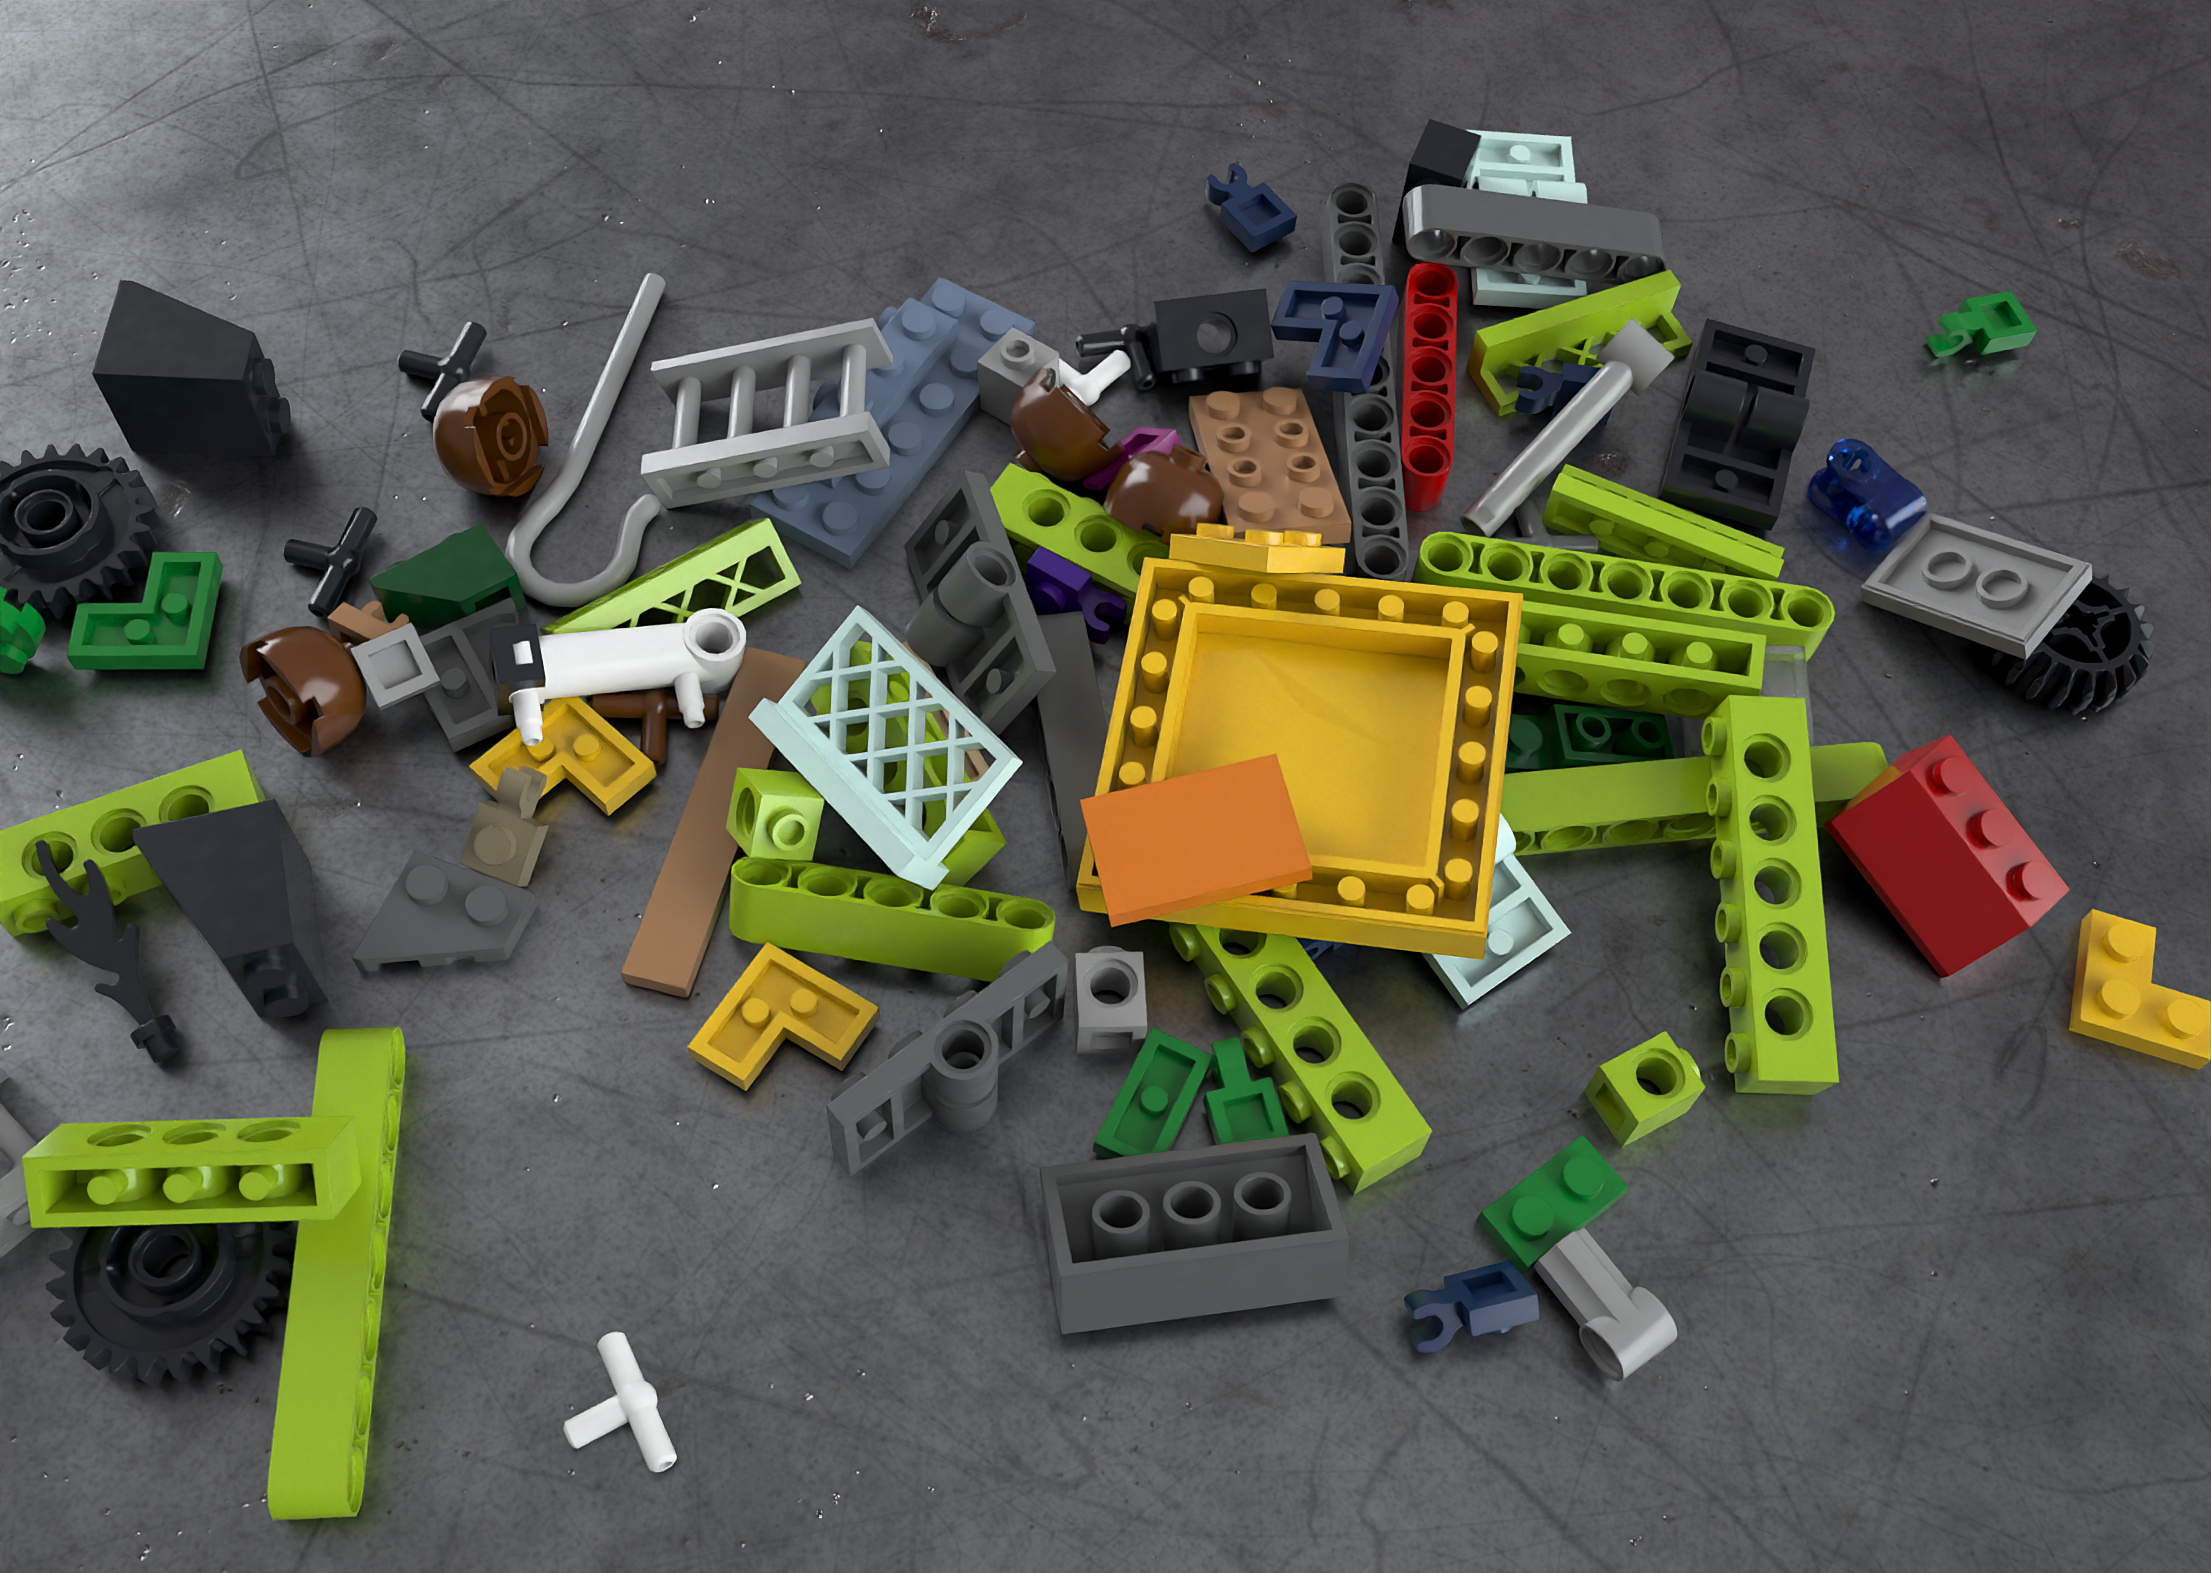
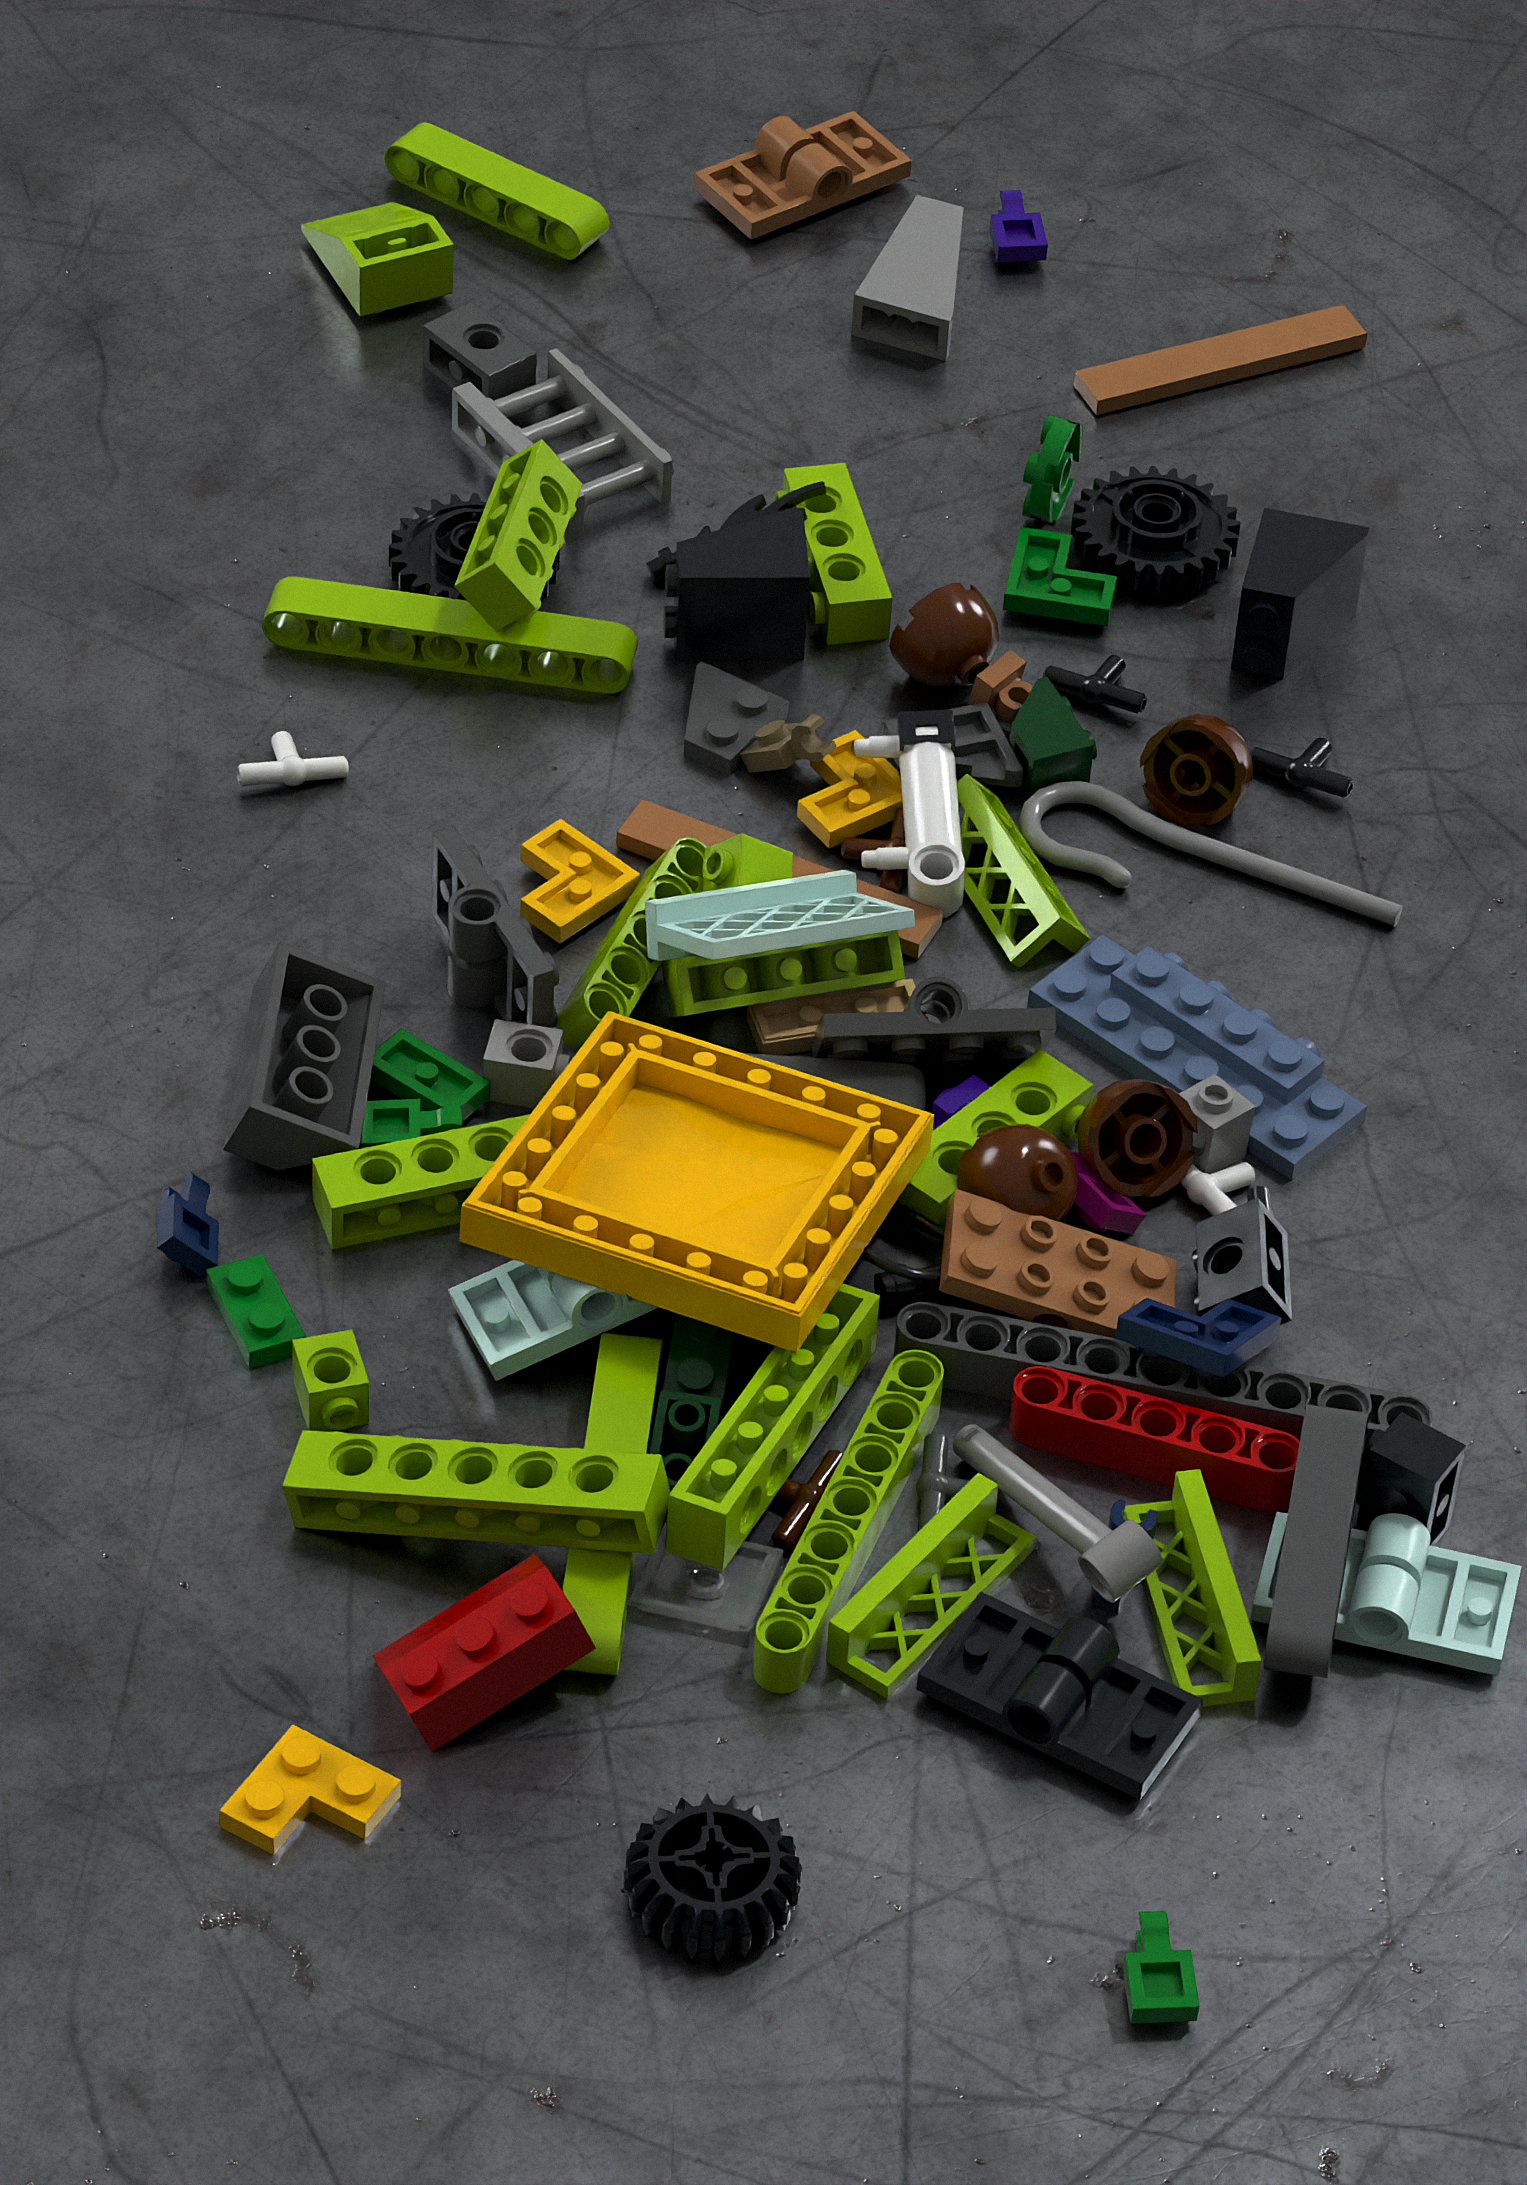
camera: 105 degrees right, 15 degrees down
light grey plate [350,623,440,710] -> none
light grey fence [641,318,893,509] -> none
orange tile [1080,753,1312,927] -> none
yellow plate [1169,523,1345,573] -> none
dark blue plate [1205,163,1297,253] -> none
light grey piece [1533,1227,1678,1381] -> none
clear blue piece [1808,438,1927,552] -> none
light grey tile [1861,511,2092,660] -> none

